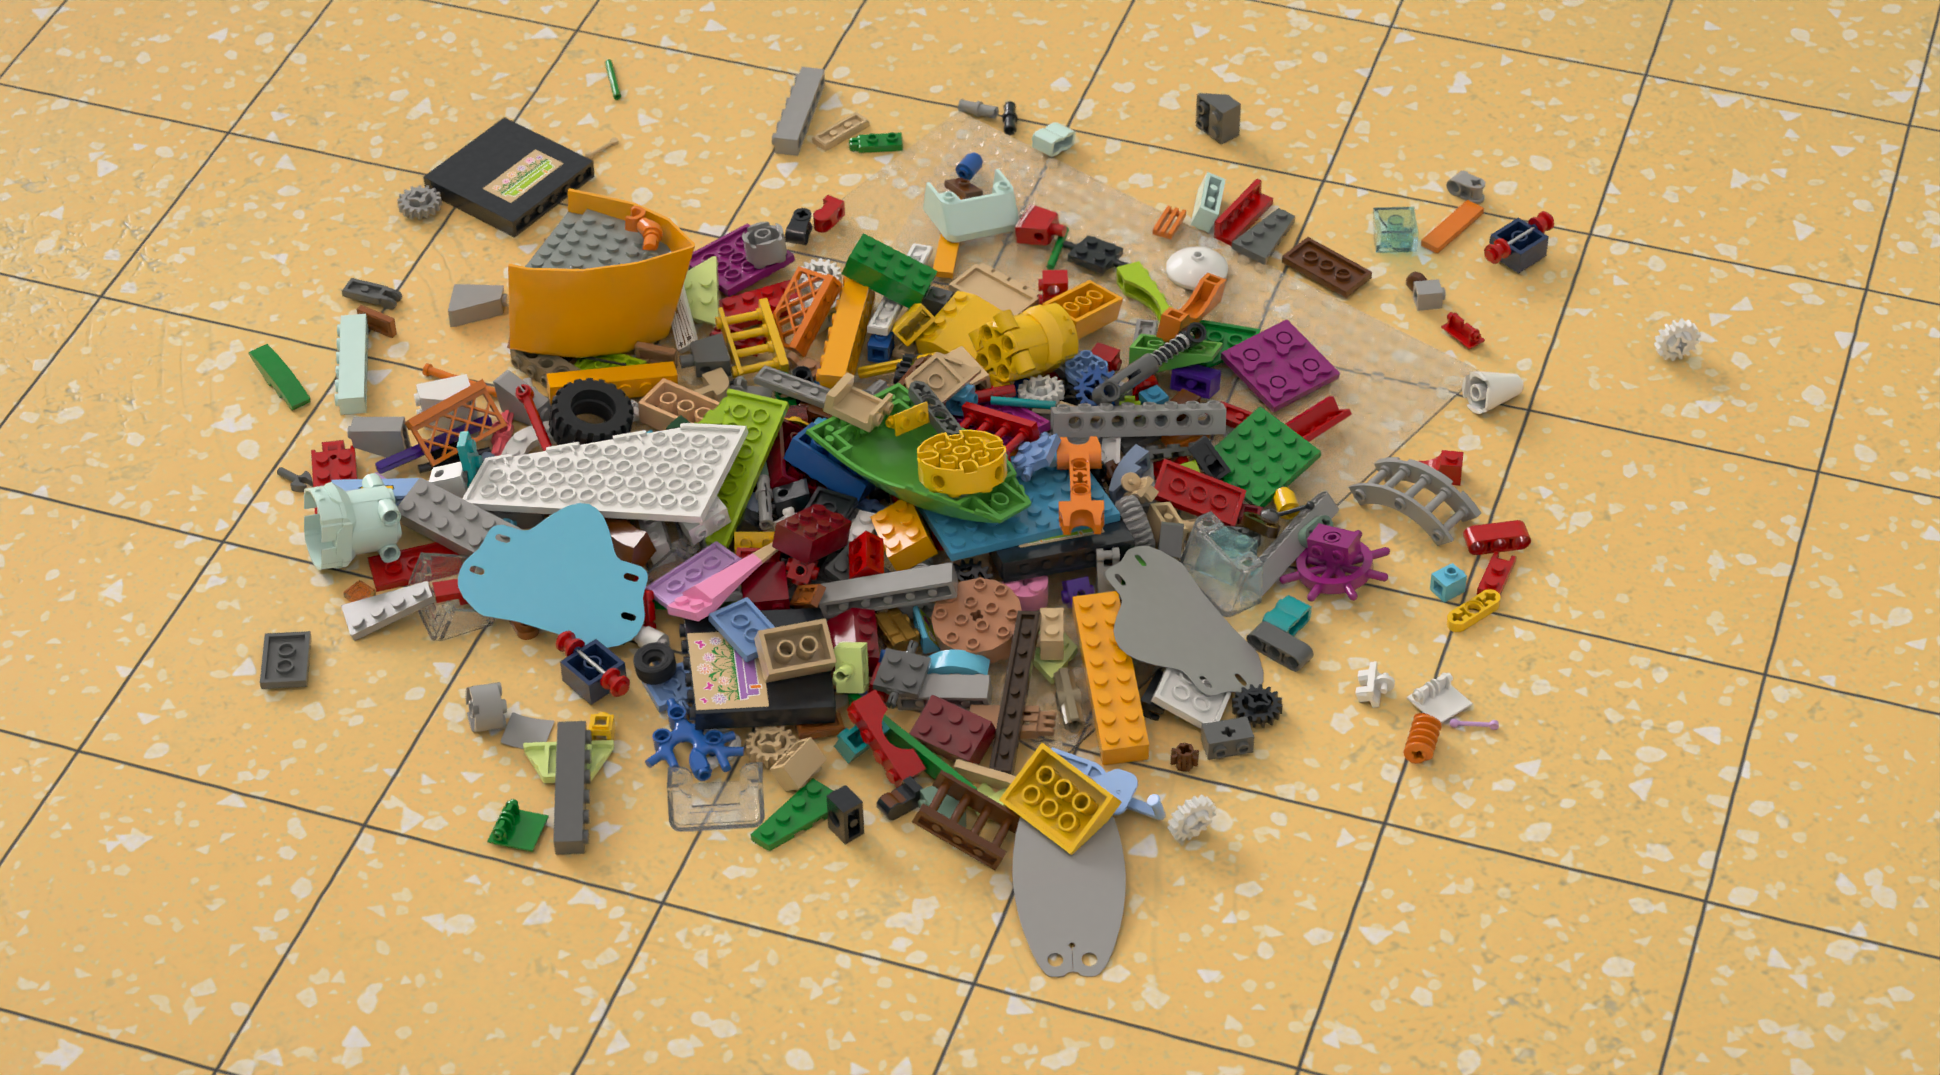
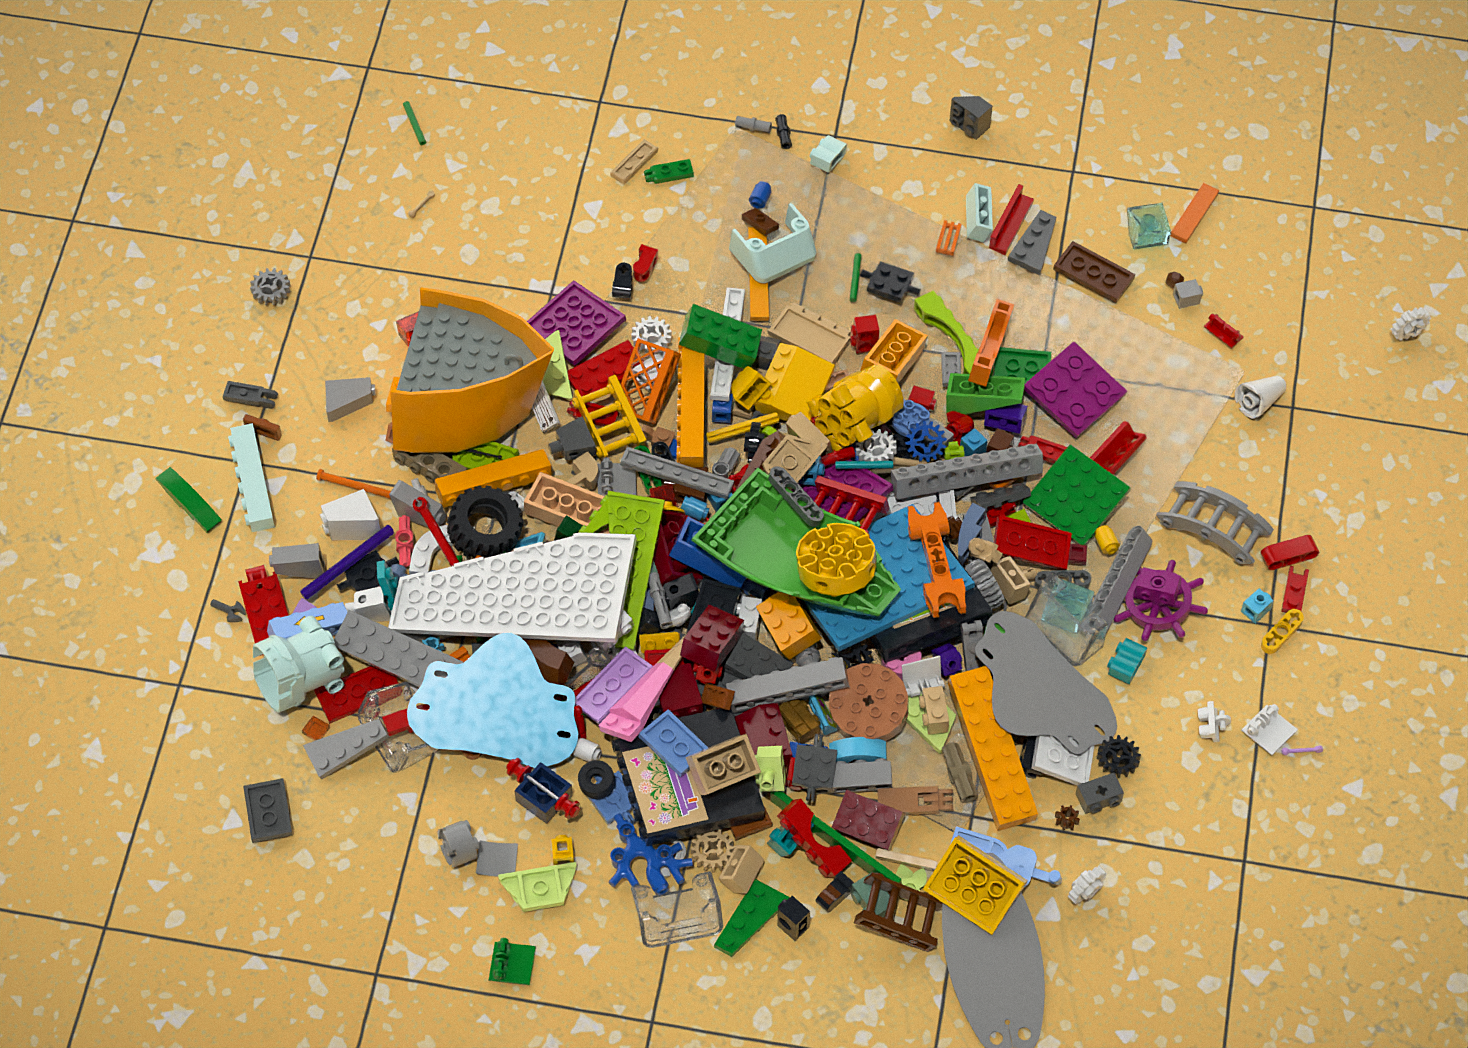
camera: 10 degrees left, 15 degrees up
orange fence [405,379,507,467] -> none
black panel [423,117,595,238] -> none
dark grey brick [553,721,592,855] -> none
orange piece [625,206,663,251] -> none
medium nougat plate [635,341,678,368] -> none
light grey brick [742,222,787,269] -> none
light grey brick [772,67,825,156] -> none
tan panel [823,372,894,433] -> none
red brick [849,531,884,579] -> none
yellow hinge [885,402,930,436] -> none
dark brown tile [989,611,1042,775] -> none
medium blue plate [1012,432,1061,482] -> none
red torso [1015,204,1067,246] -> none
piece [1092,322,1207,406] -> none
dark grey slope [1158,521,1184,561] -> none
white dish [1166,246,1228,290] -> none
black slope [1187,435,1231,480] -> none
dark brown beam [1241,512,1280,539] -> none
dark grey beam [1246,621,1314,672] -> none
hinge [1261,501,1315,523] -> none
sand green beam [1298,515,1333,548] -> none
orange piece [1403,713,1442,764] -> none
red arch [1418,450,1464,486] -> none
light grey piece [1446,171,1485,204] -> none
brick [1484,211,1554,274] -> none
none -> white hinge [902,656,945,697]

